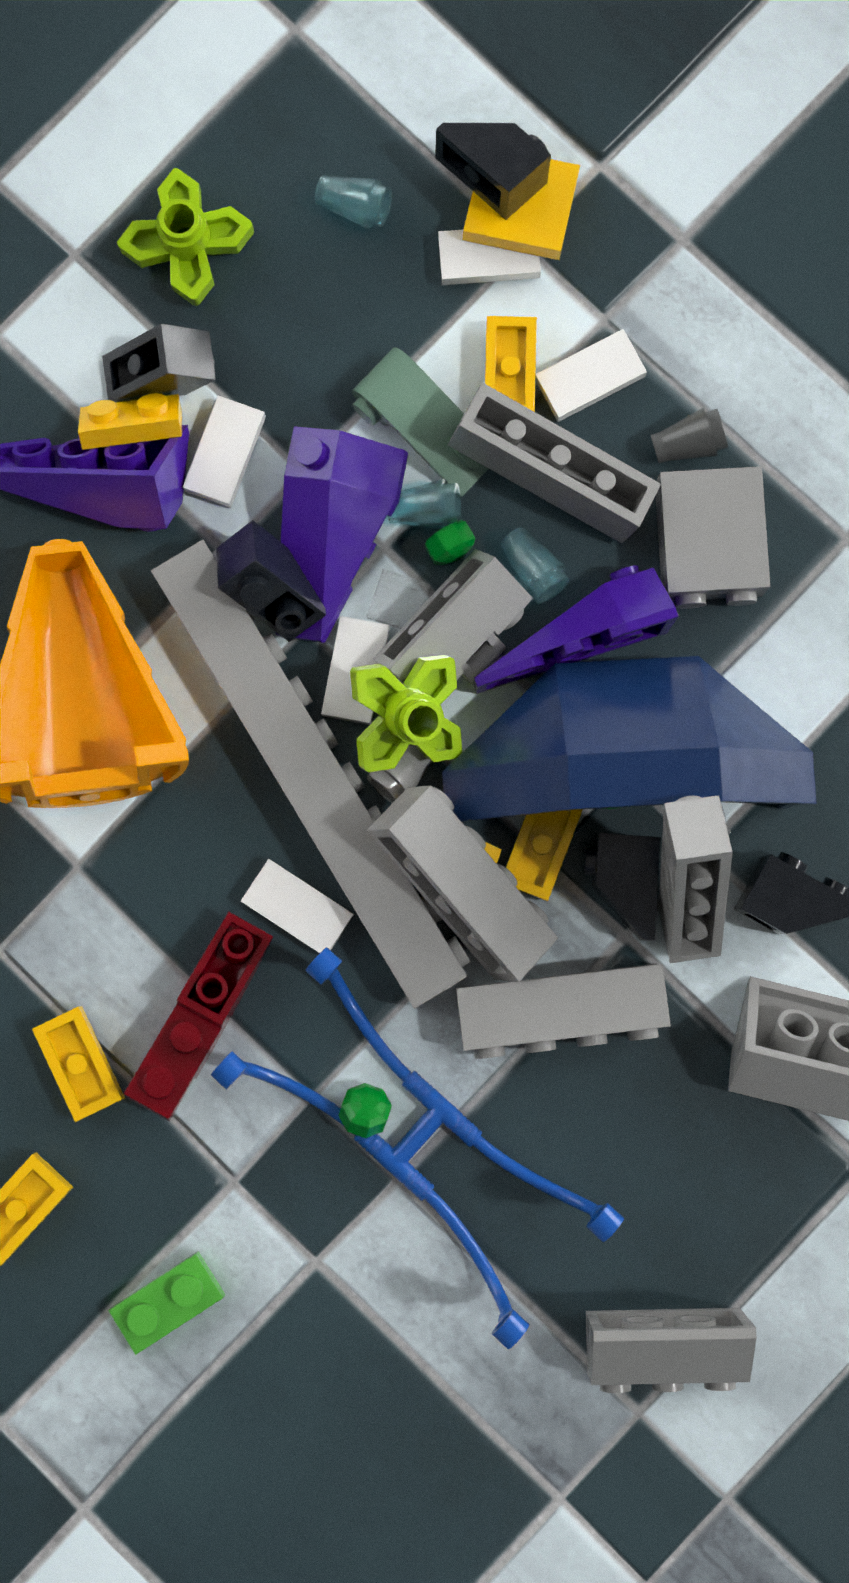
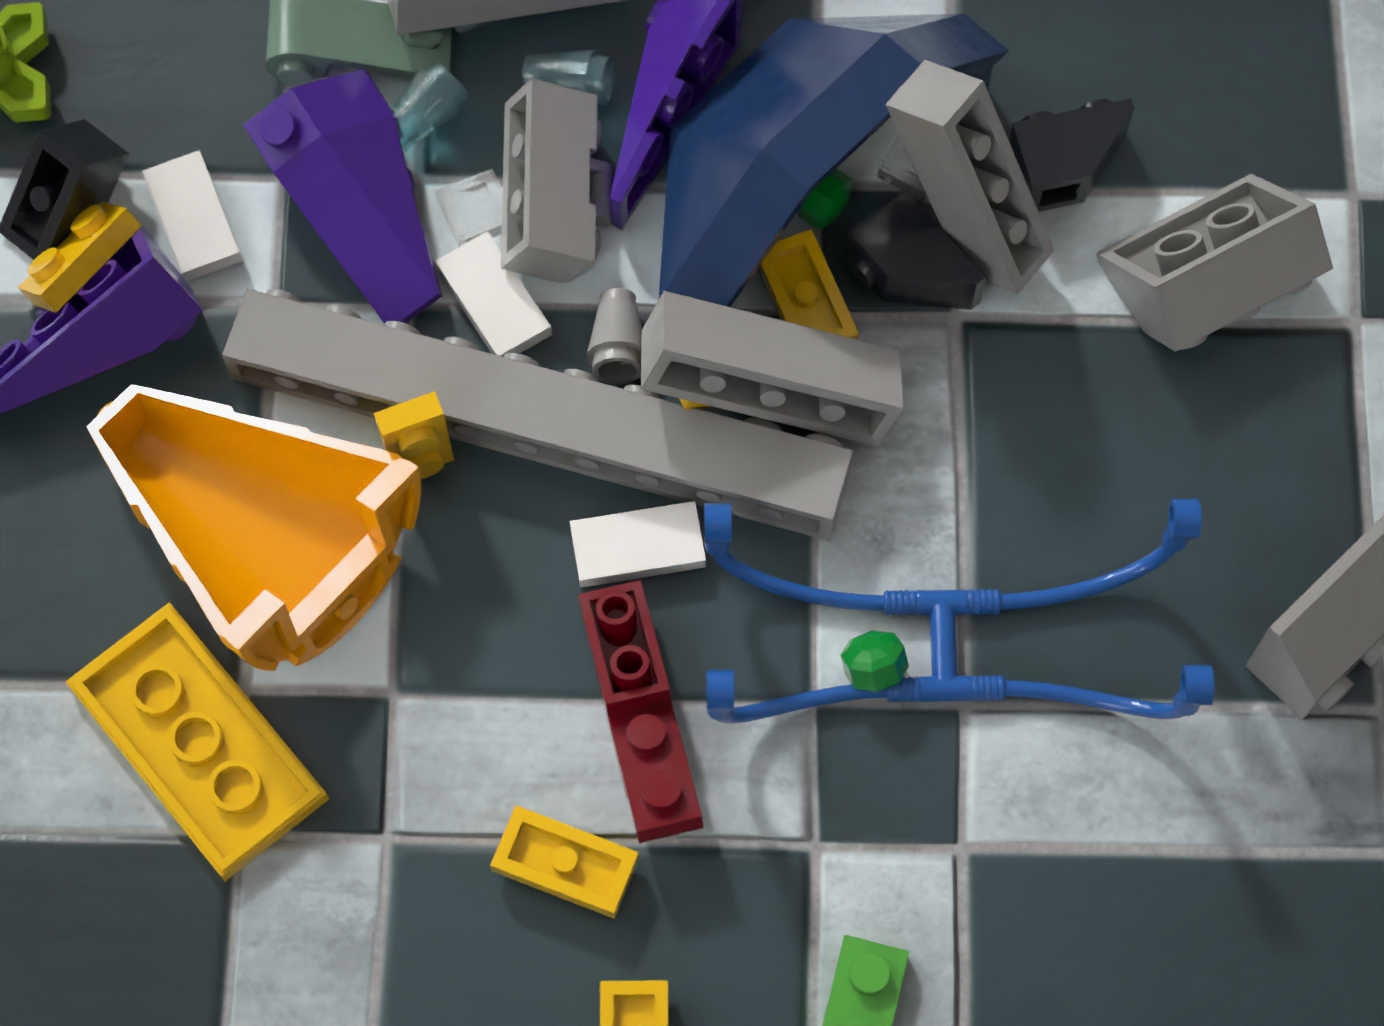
camera: 50 degrees left, 15 degrees down
black slope [216,520,326,642] -> none
lime plant [350,655,462,772] -> none
green tile [425,520,475,565] -> none
light grey brick [456,964,671,1059] -> none
none -> yellow plate [374,391,454,479]

